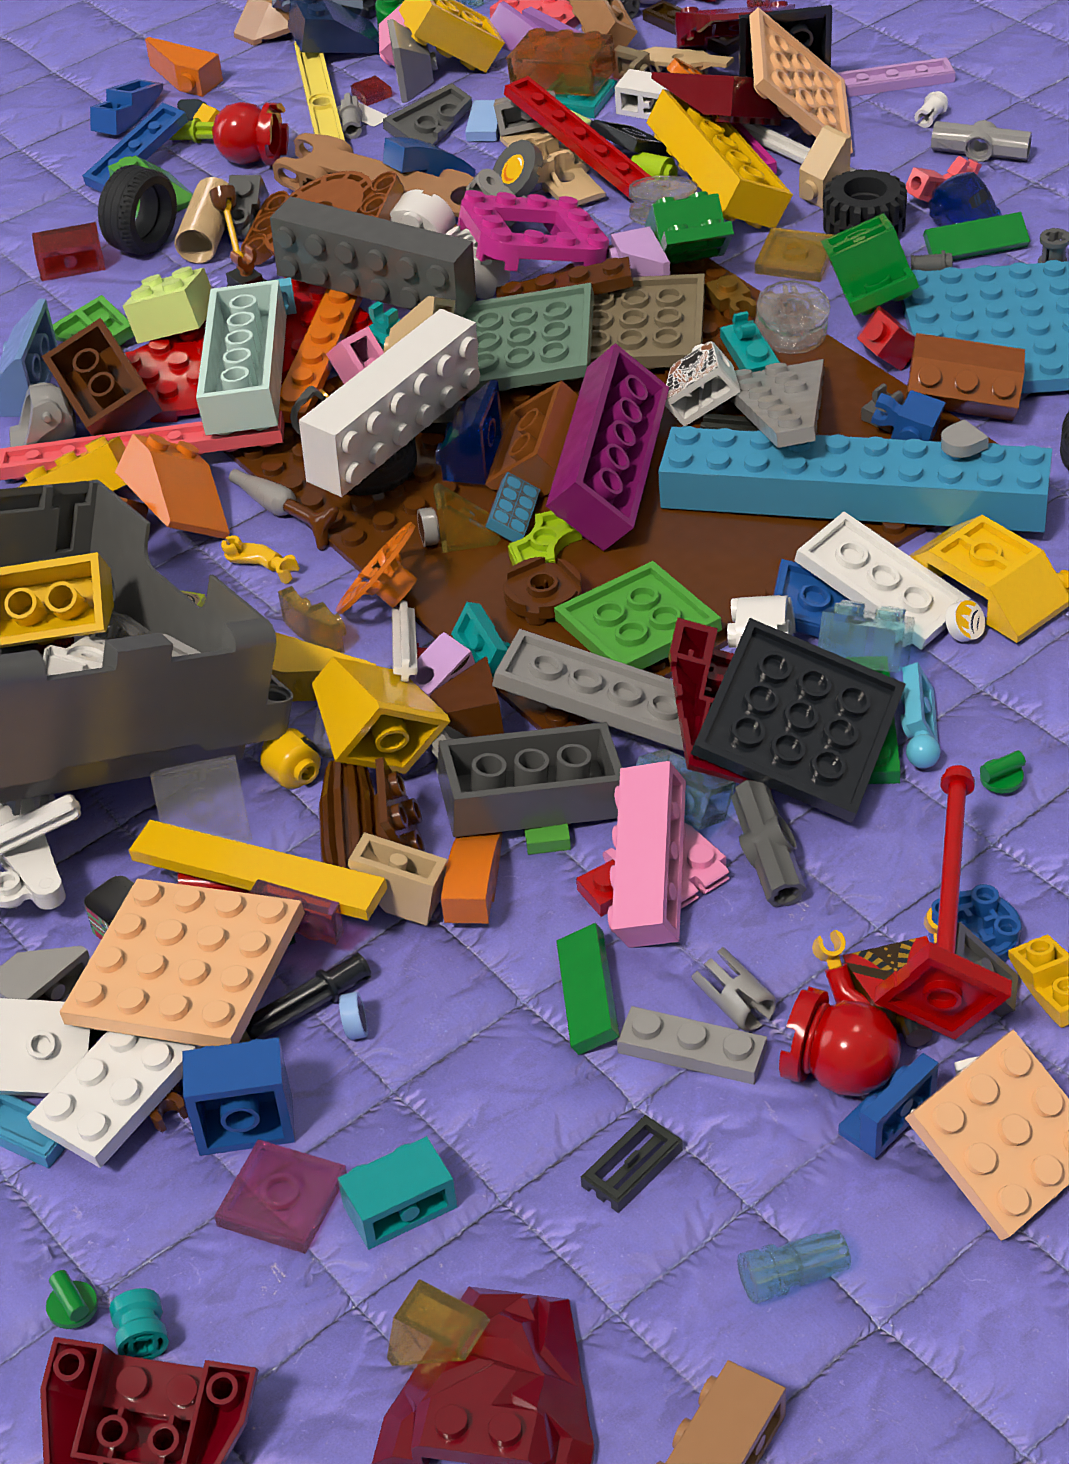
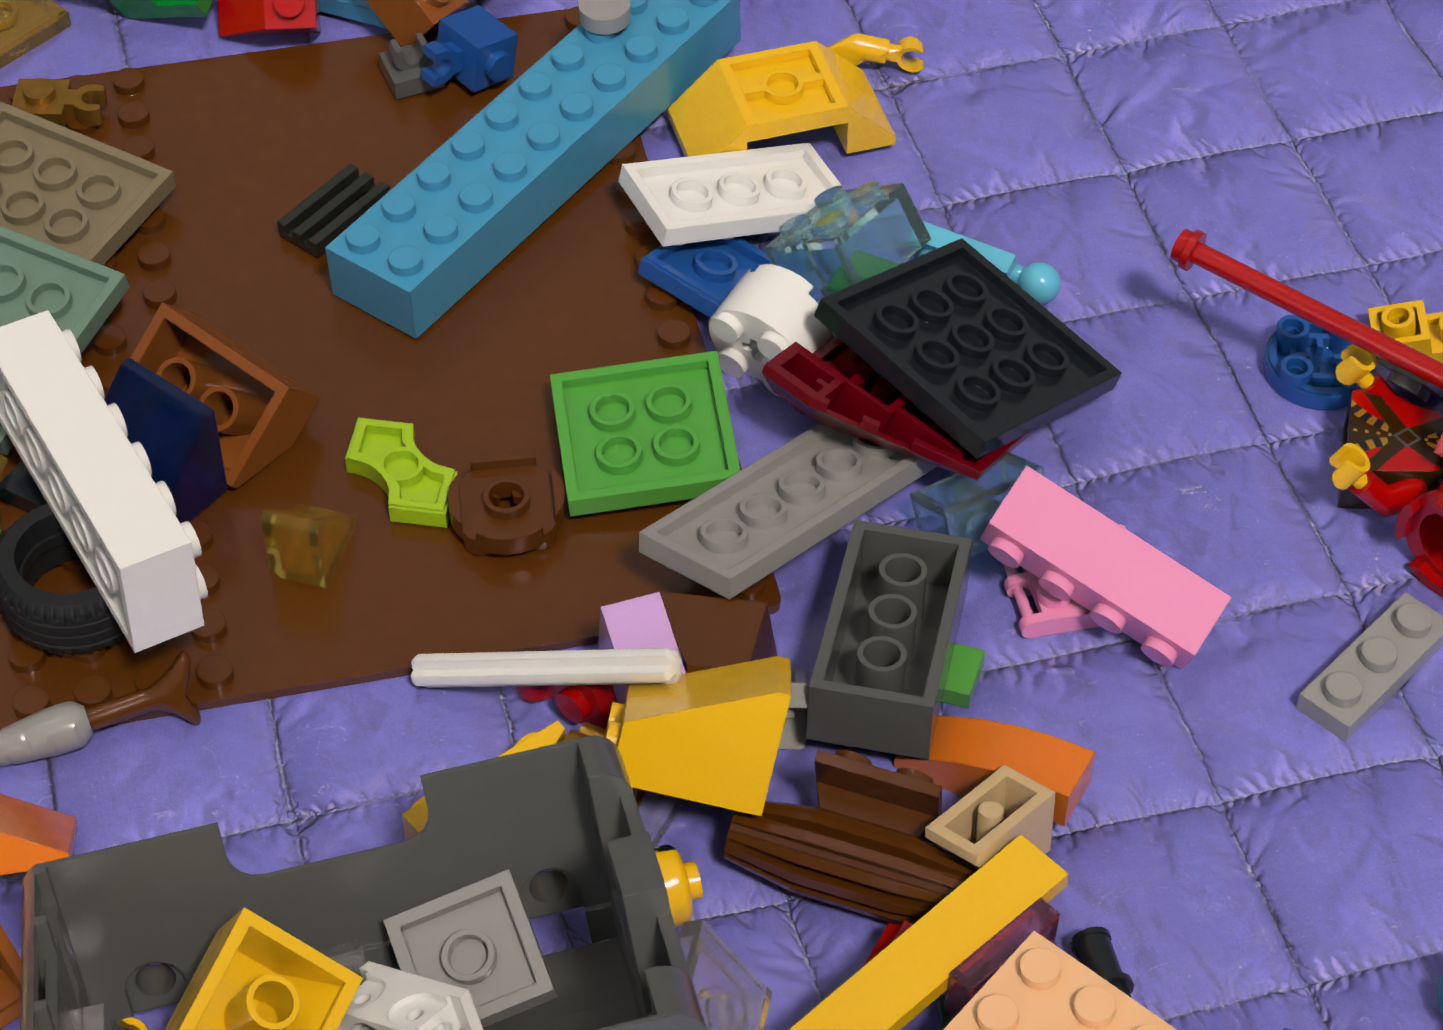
camera: 70 degrees left, 5 degrees up
yellow arm [221,535,300,584] -> none
clear yellow slope [278,586,346,653] -> none
orange wheel [335,522,417,615] -> none
light blue tile [339,991,368,1040] -> none
light grey tile [417,507,440,547] -> none
teal plate [451,602,511,679] -> none
dark azure tile [485,472,540,542] -> none
magenta brick [546,343,669,551] -> none
green tile [556,922,620,1055] -> none
red plate [576,859,615,917] -> none
white torso [665,342,740,426] -> none
light grey arm [691,947,776,1031] -> none
teal plate [720,311,780,372] -> none
light grey wing [729,359,825,448] -> none
dark grey piece [731,780,807,907] -> none
clear wheel [755,280,831,354] -> none
white tile [945,600,985,642] -> none
green plate [980,750,1026,794] -> none

